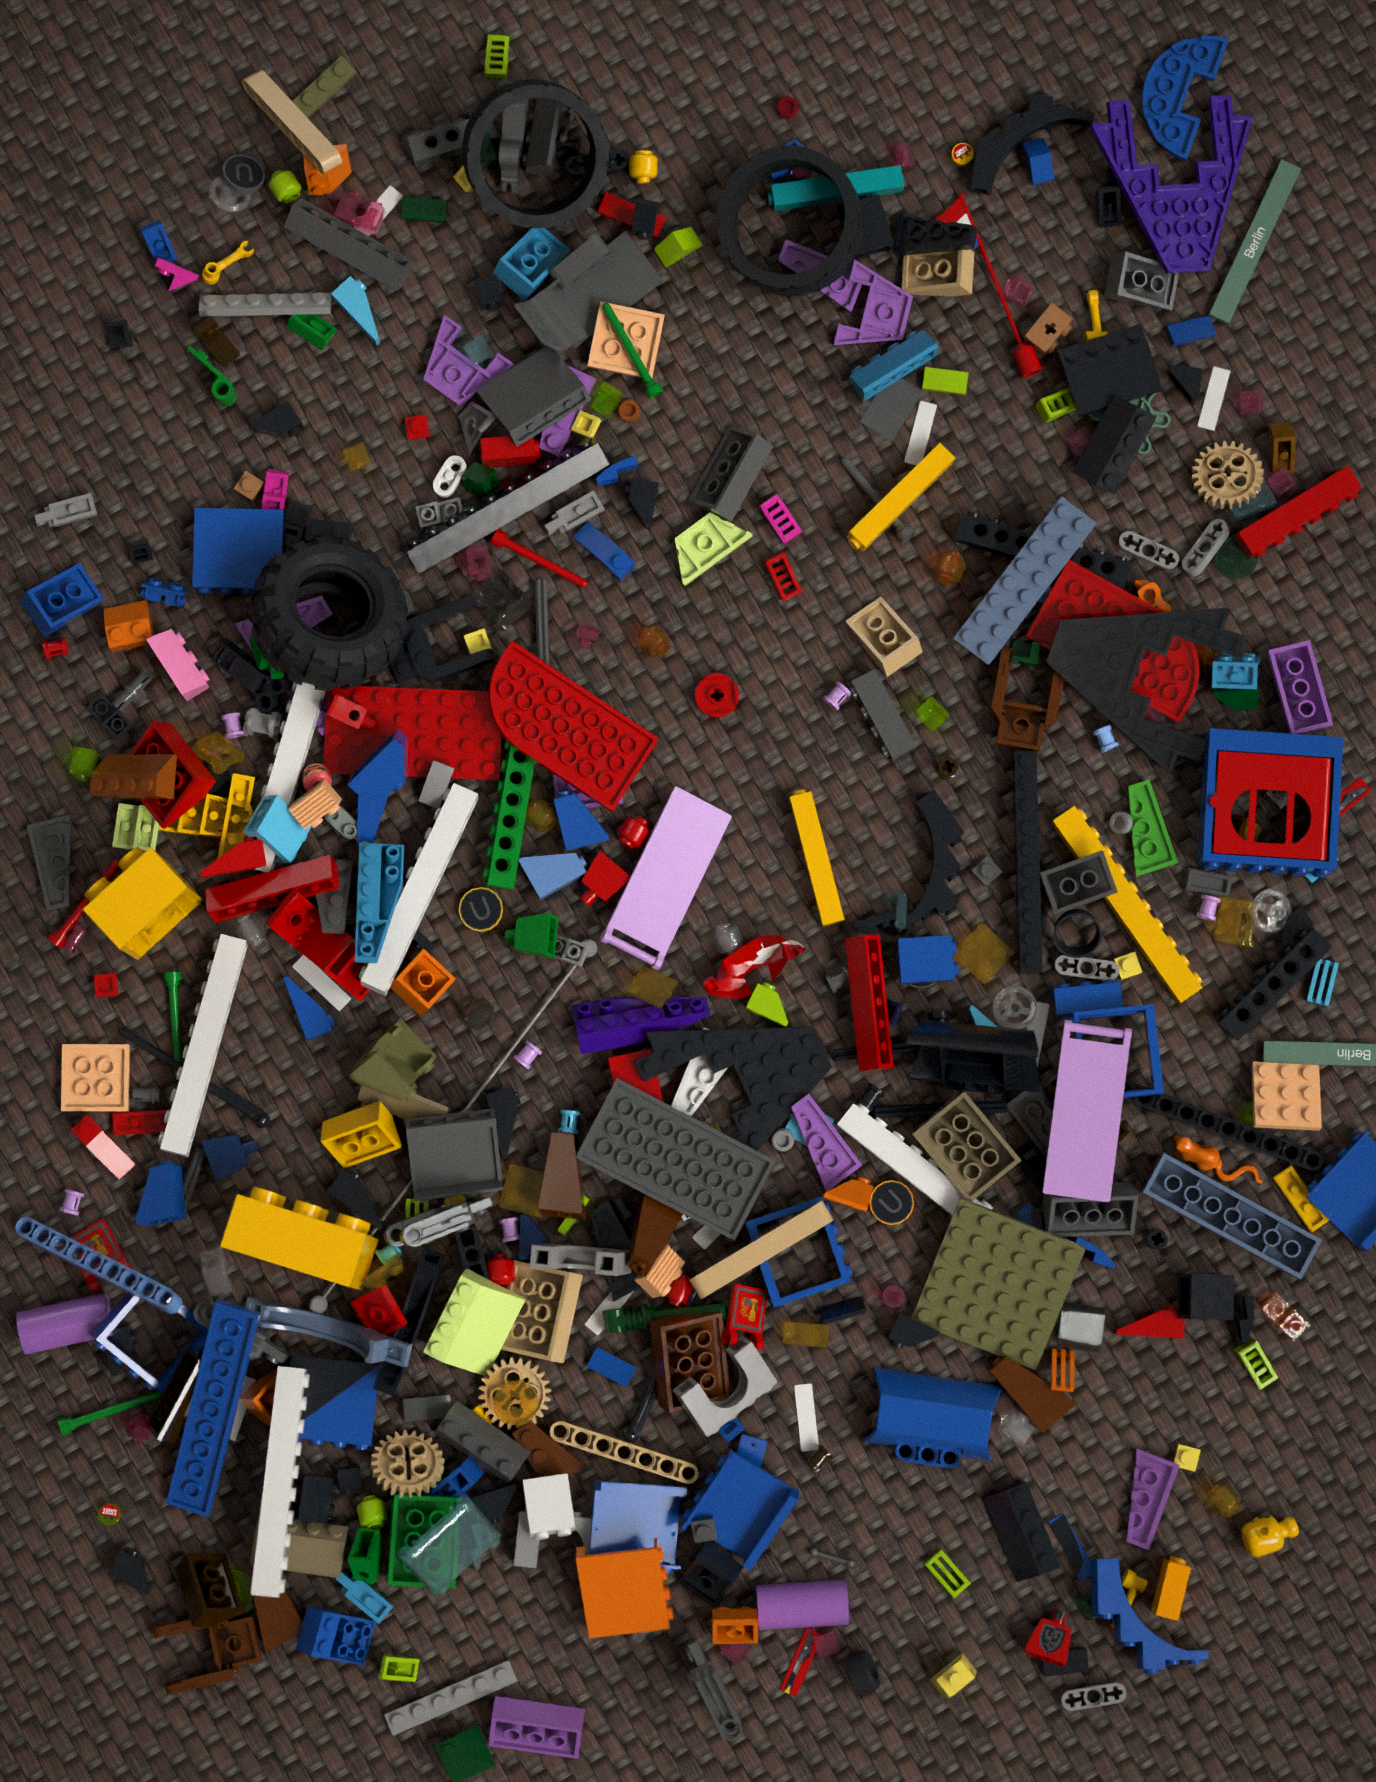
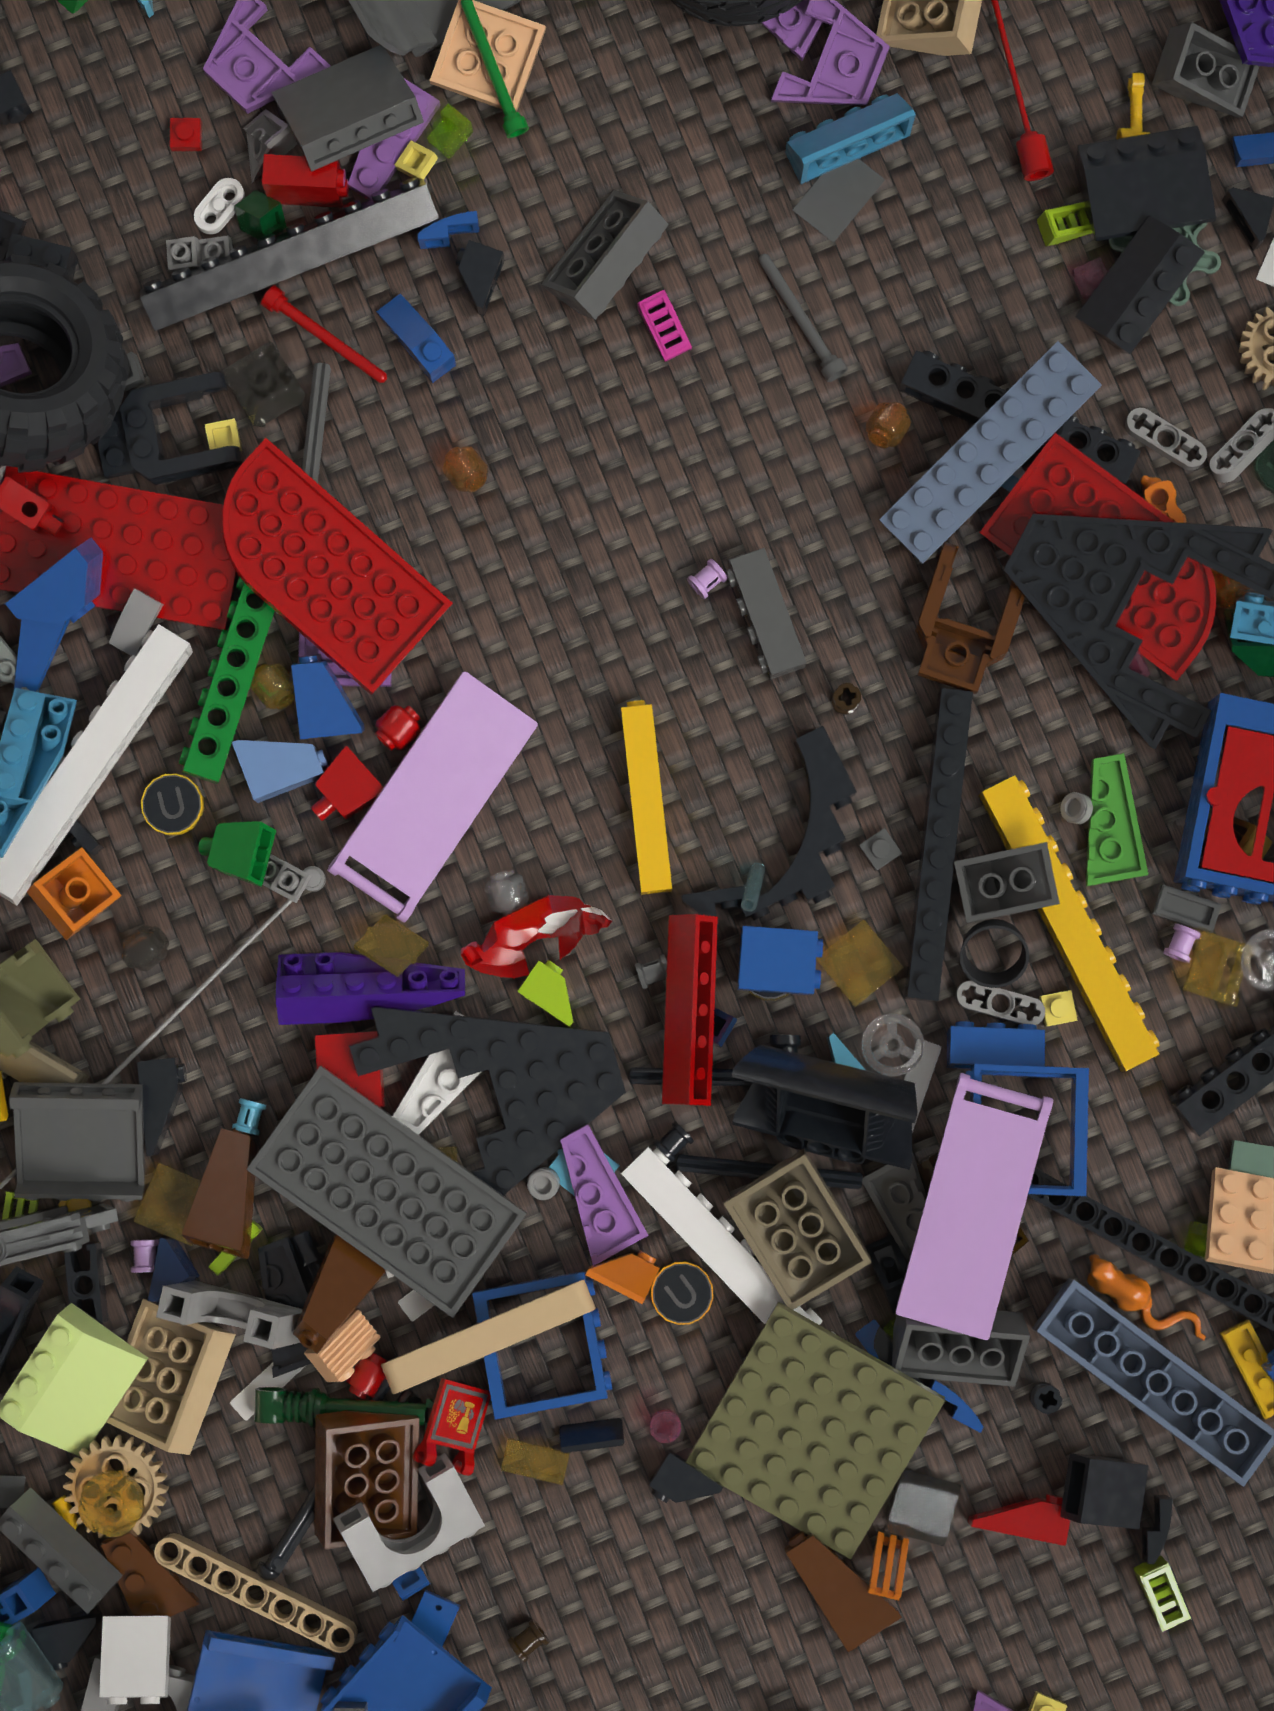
camera: 10 degrees right, 0 degrees up
clear yellow plate [343,443,372,472] -> none
clear light blue panel [463,335,494,366] -> none
clear pink brick [466,546,492,581] -> none
red head [486,1254,515,1288] -> none
lavender bush [513,1040,542,1070] -> none
light grey hinge [545,491,605,535] -> none
clear pink tile [576,624,601,649] -> none
blue slope [587,1347,636,1387] -> none
dark orange tile [618,400,640,423] -> none
yellowish green wing [675,513,753,586] -> none
red plate [695,673,739,718] -> none
red slope [763,552,802,601] -> none
white sticker [794,1384,819,1452] -> none
tan slope [845,596,923,677] -> none
yellow brick [847,443,955,553] -> none
blue panel [863,1367,1002,1468] -> none
white sticker [904,401,937,465] -> none
clear neon green panel [914,696,950,732] -> none
lime tile [922,367,968,395] -> none
clear brick [999,1412,1036,1447] -> none
clear pink slope [1003,277,1035,307] -> none
dark green panel [1009,641,1041,668] -> none
medium nougat brick [1023,303,1072,357] -> none
light blue bush [1093,725,1119,753] -> none
clear orange slope [1259,1292,1309,1341] -> none

